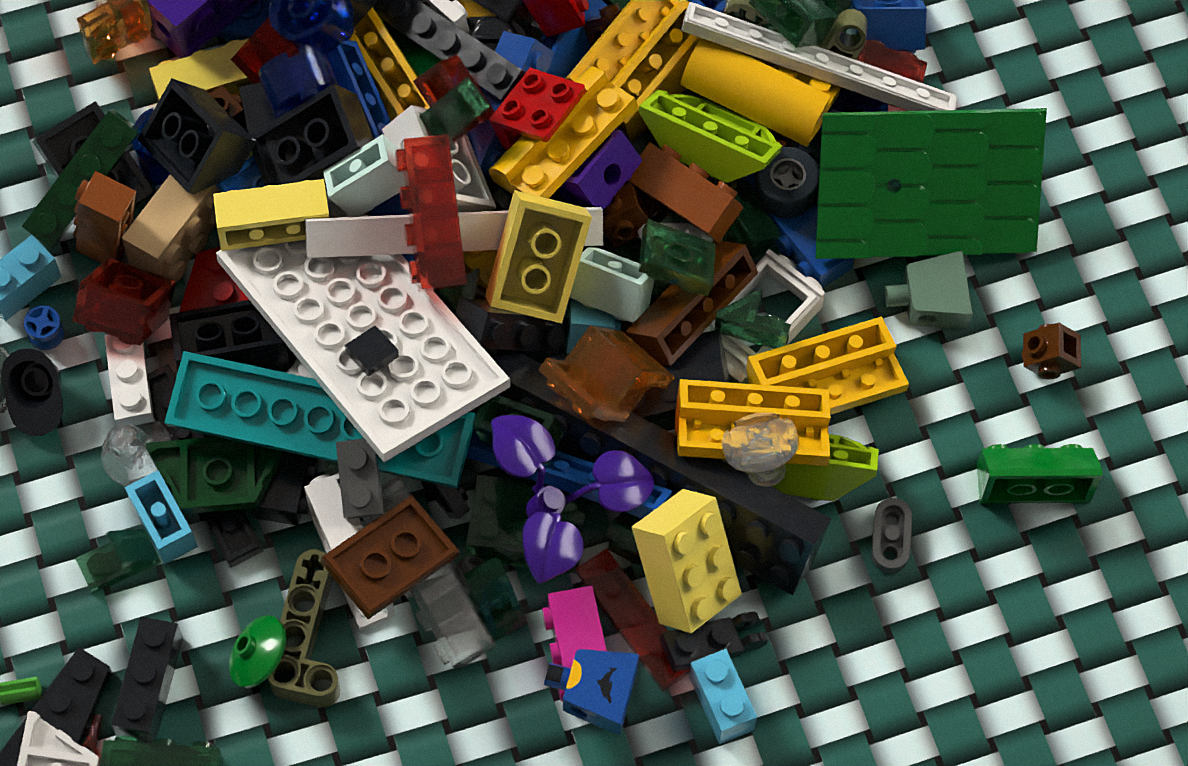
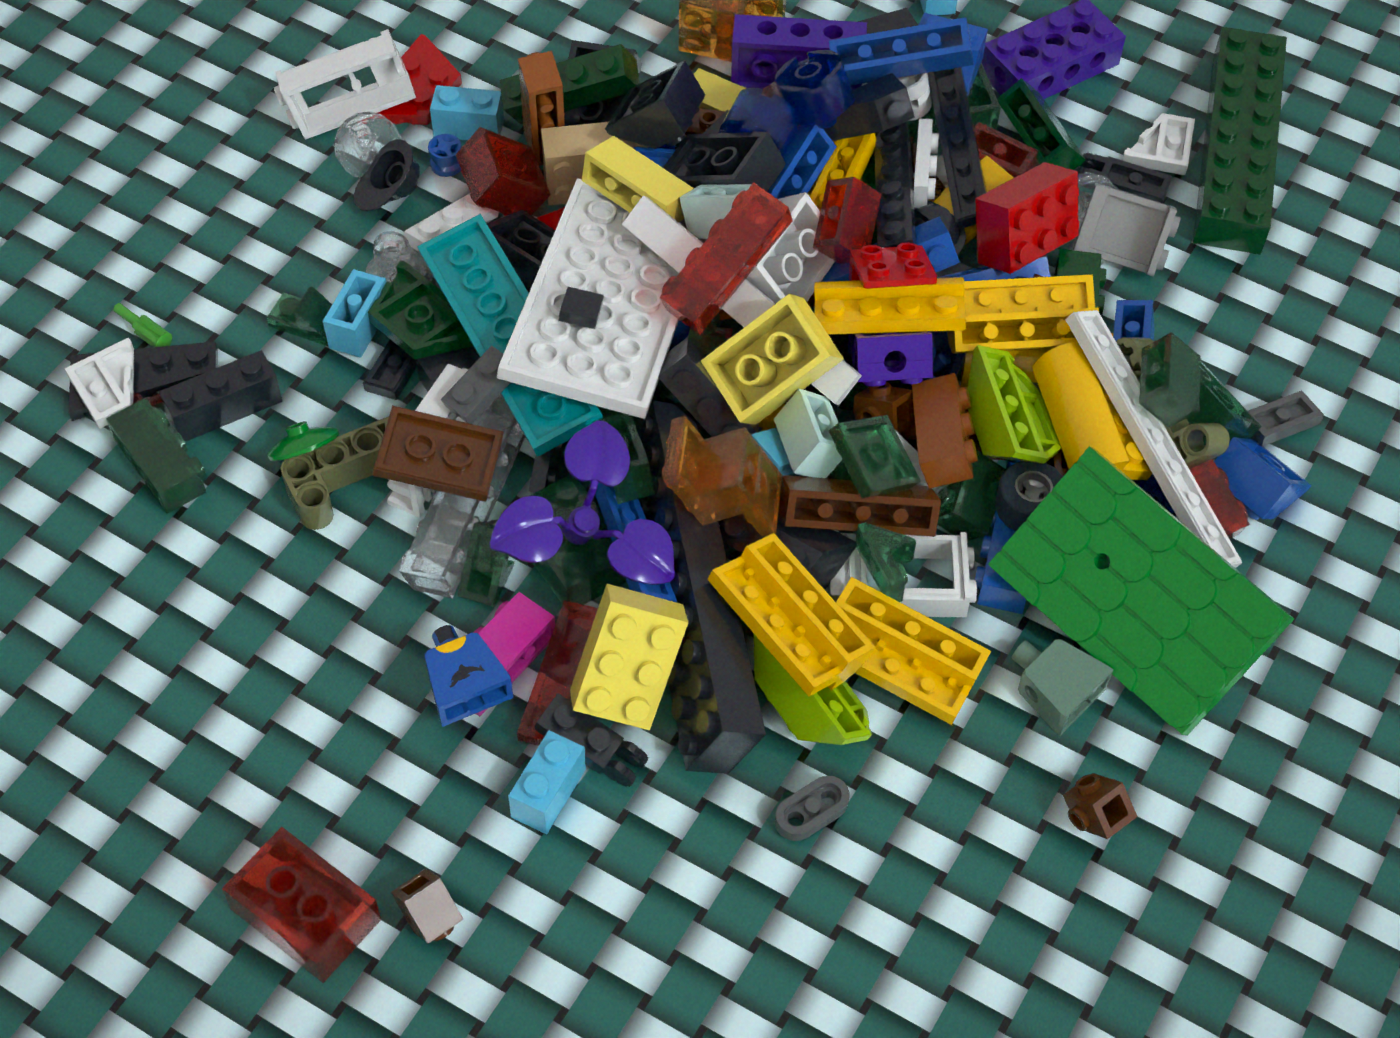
camera: 50 degrees right, 10 degrees down
clear green slope [419,77,490,146] -> none
clear tile [721,412,799,487] -> none
green slope [977,444,1103,504] -> none

